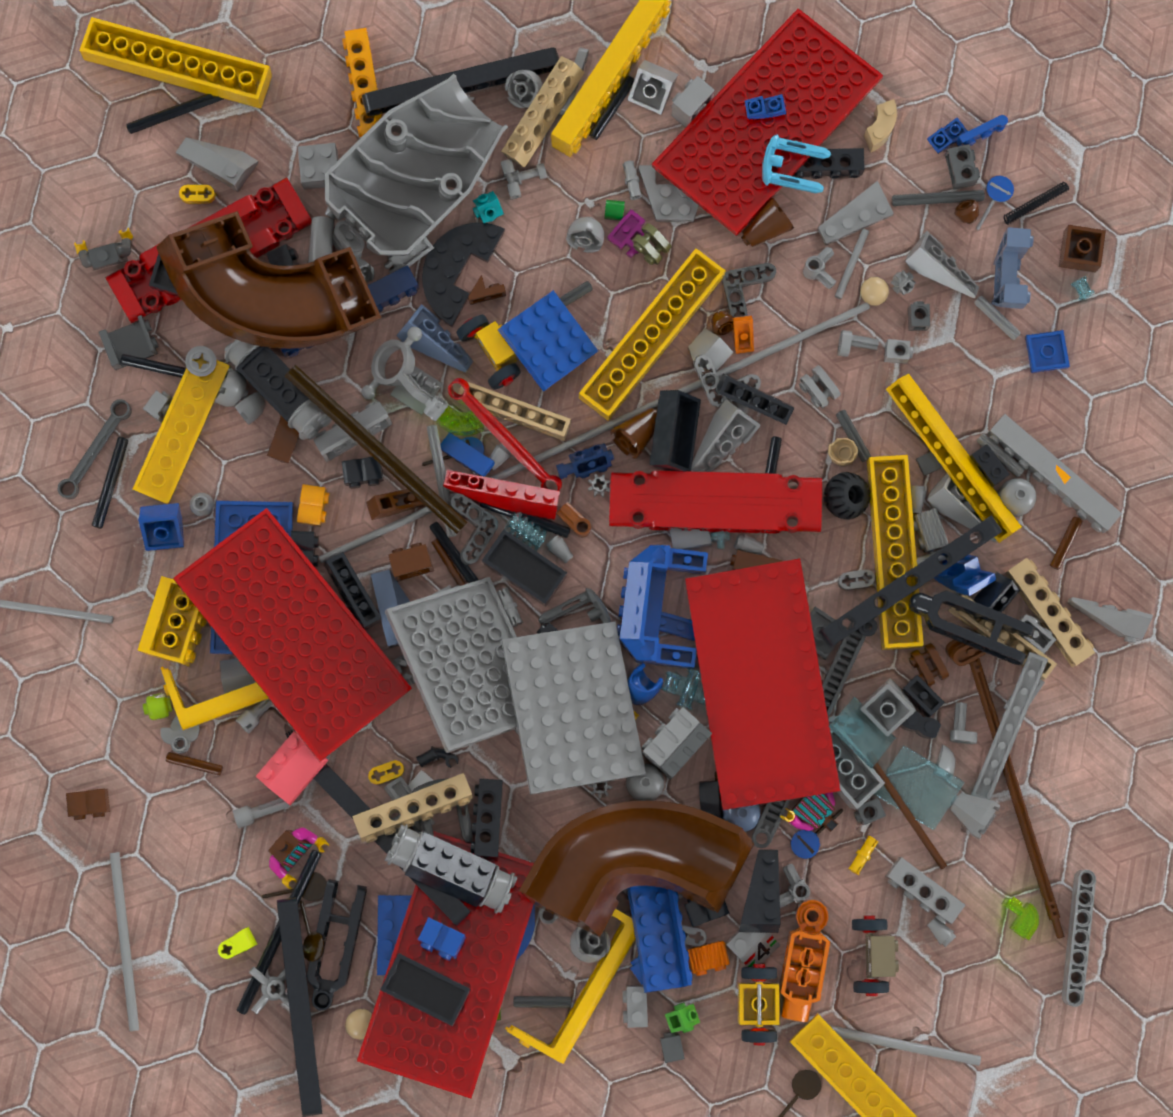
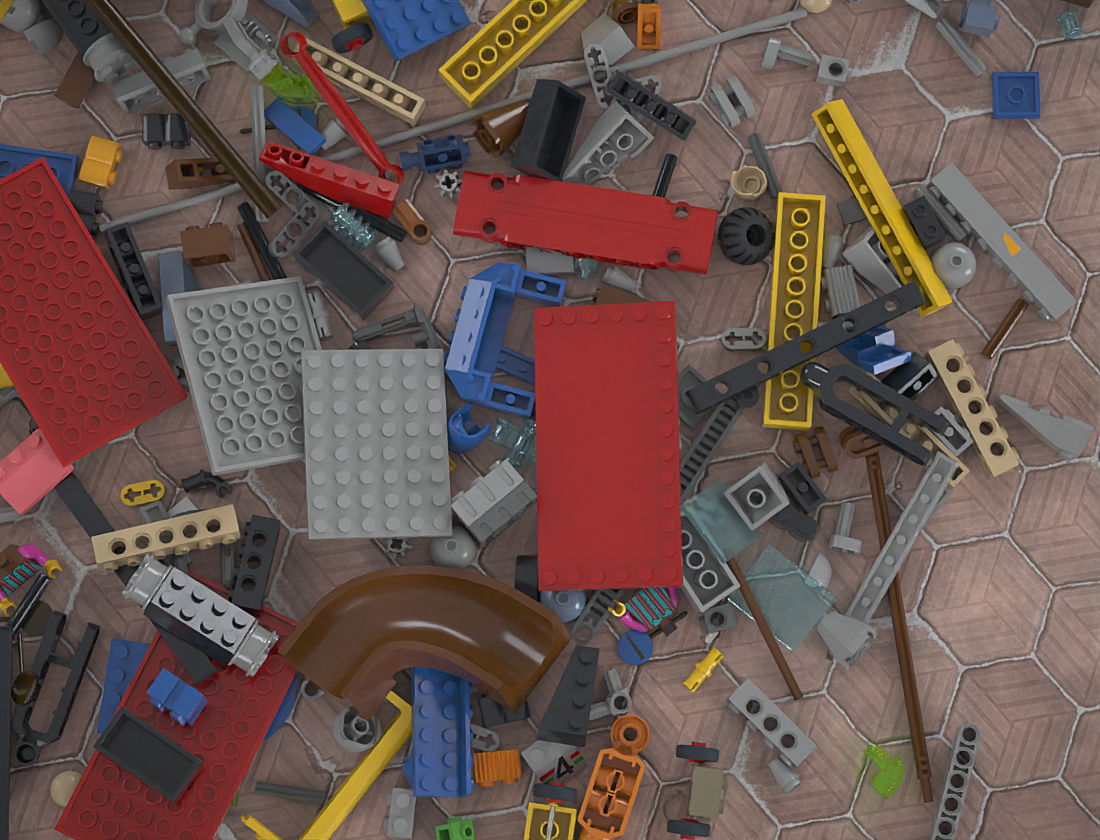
camera: 10 degrees right, 0 degrees up
dark grey brick [908,301,930,331] -> none

